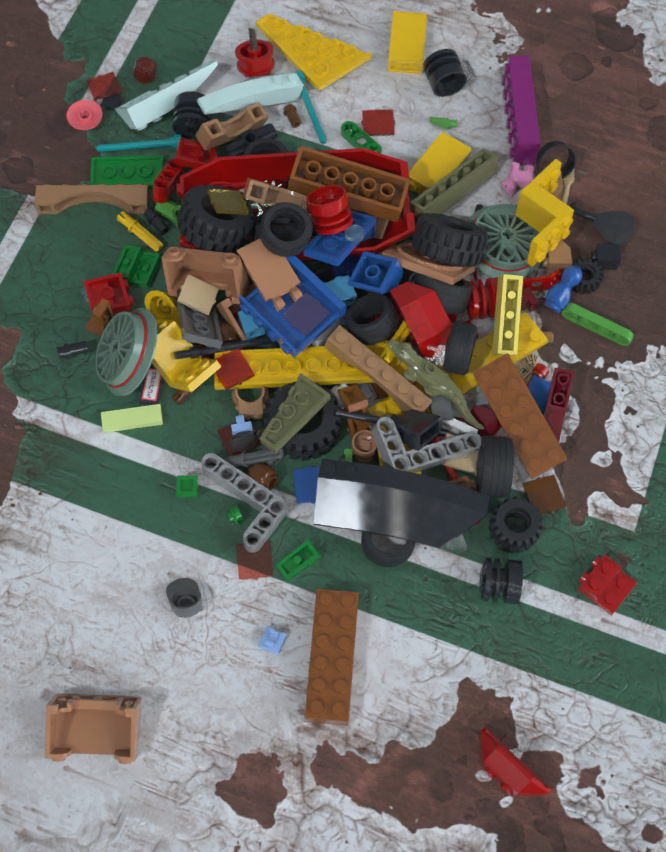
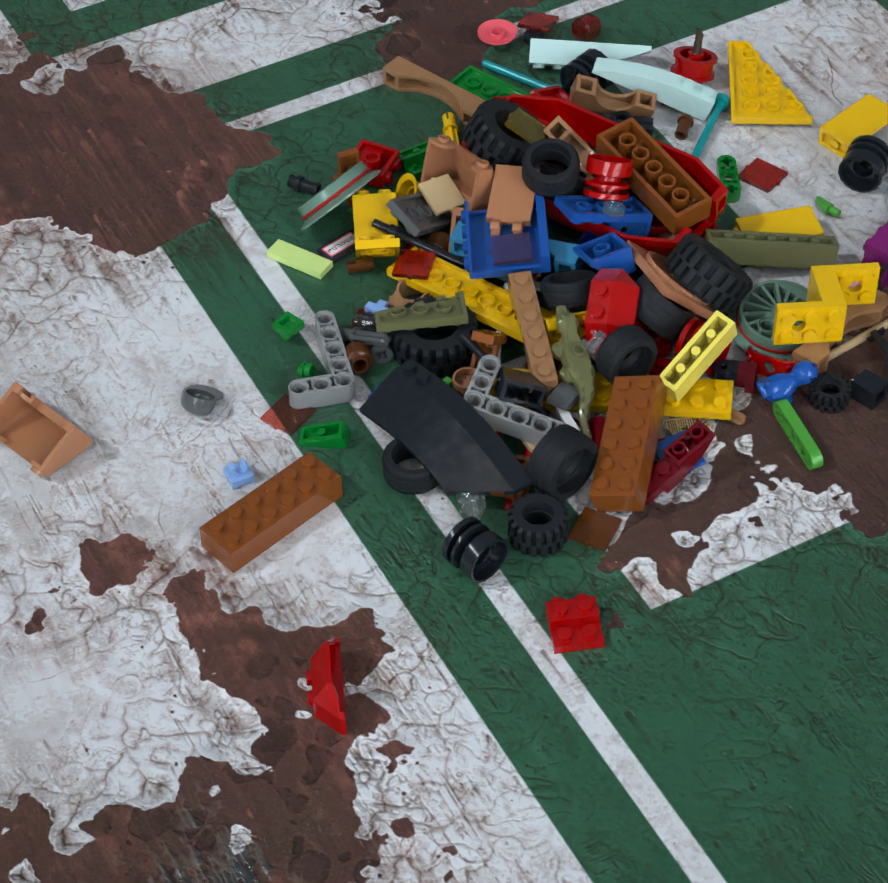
camera: 45 degrees right, 20 degrees down
clear tile [357,383,378,403] -> none

